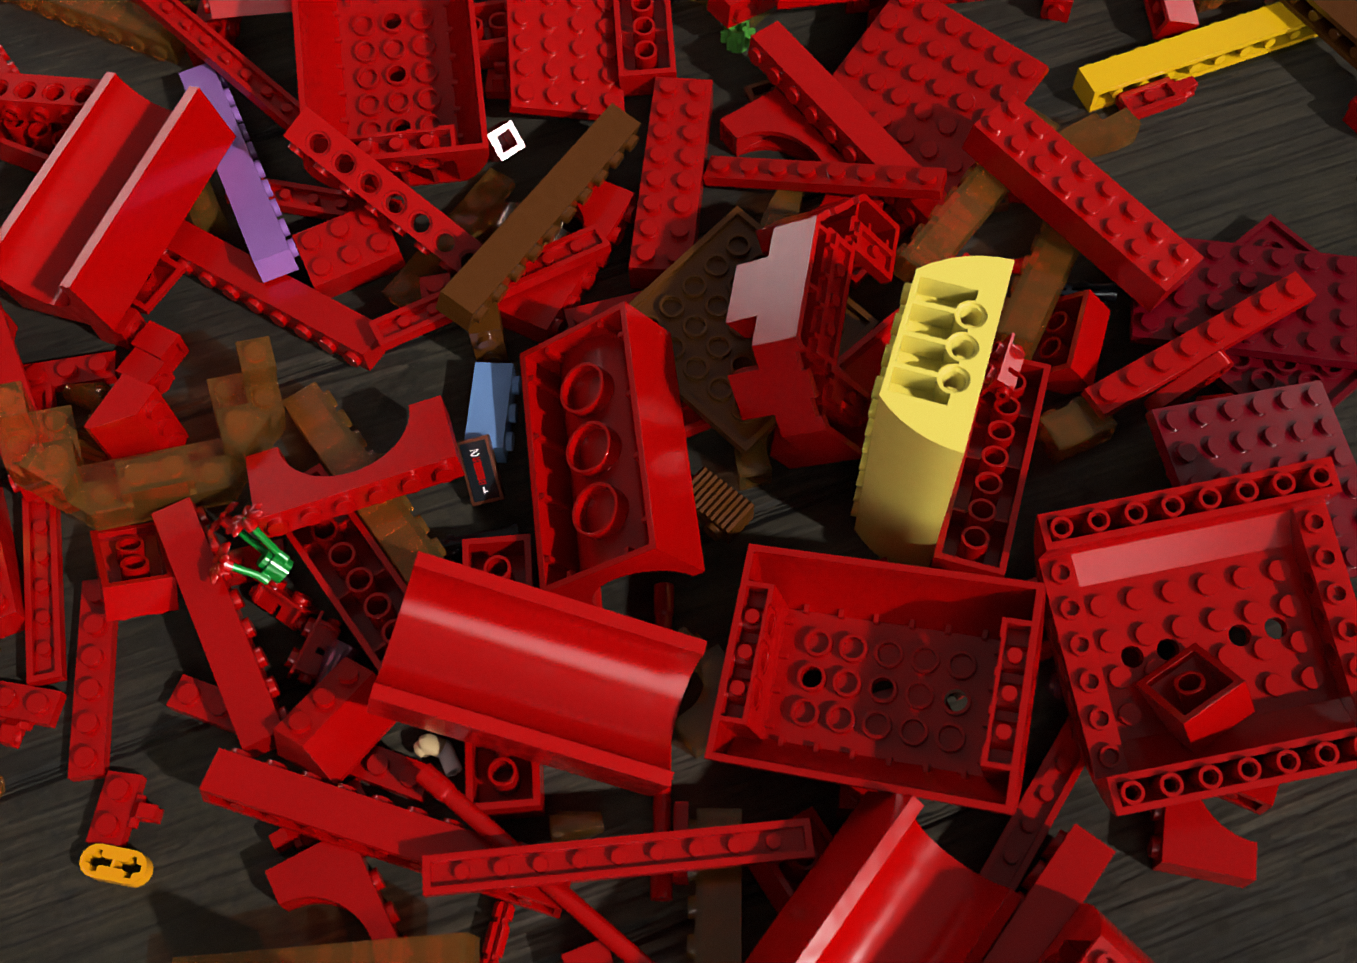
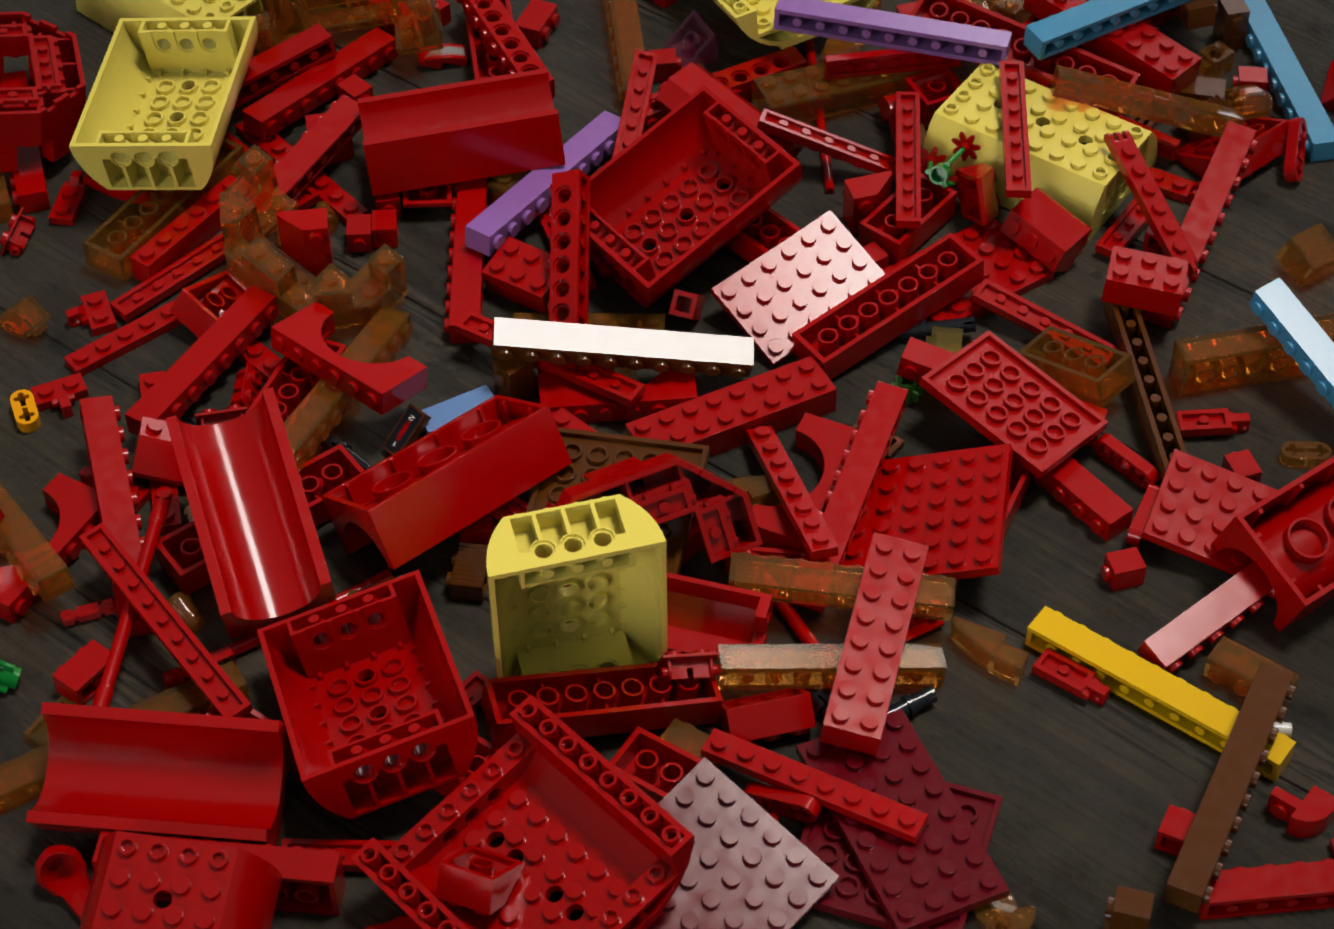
camera: 55 degrees right, 15 degrees down
plant [207,502,294,585] -> none
none -> red brick [610,726,702,804]

